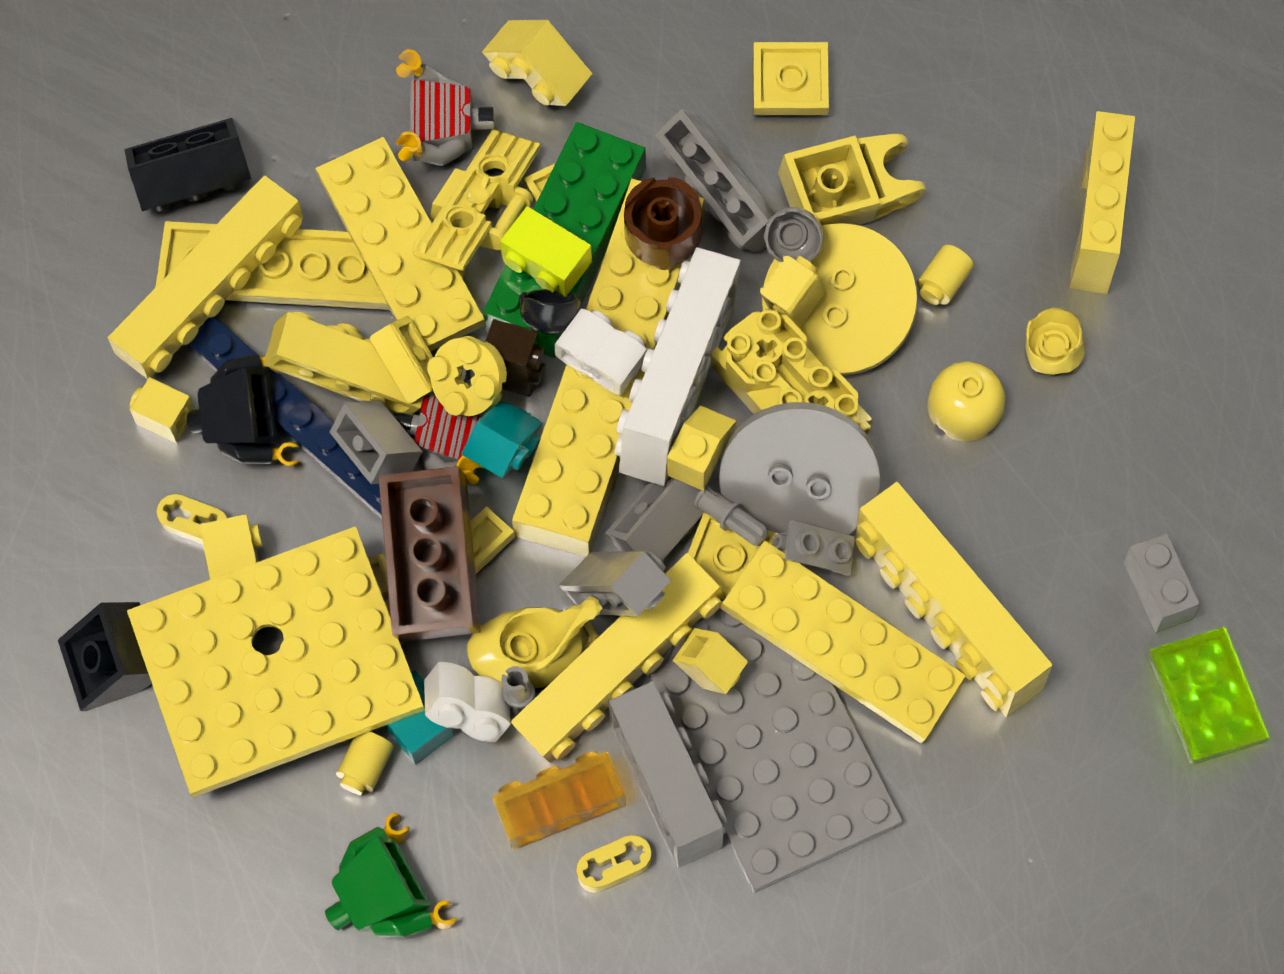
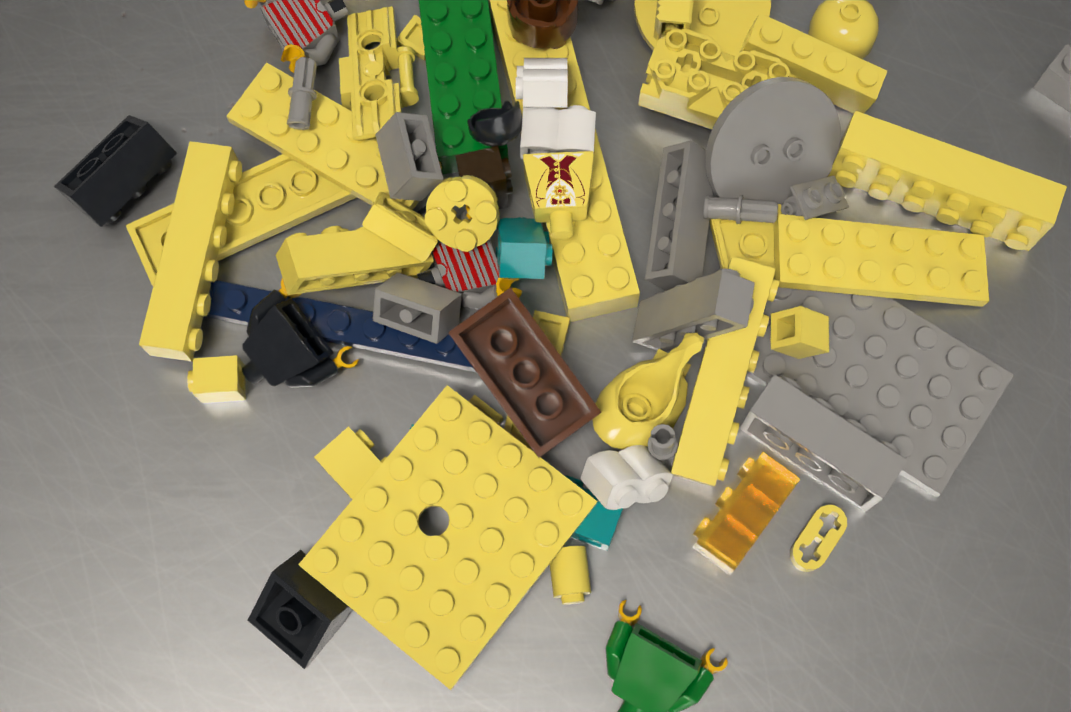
camera: 30 degrees left, 5 degrees up
light yellow beam [157,494,227,544] -> none
neon yellow brick [500,206,592,297] -> none
white brick [615,247,741,486] -> none
light yellow slope [667,405,737,491] -> none
none -> light grey axle [287,57,317,130]
none -> light grey brick [375,112,443,201]
none -> white brick [516,58,568,108]
none -> light yellow torso [523,151,594,239]
none -> light yellow brick [739,13,887,114]

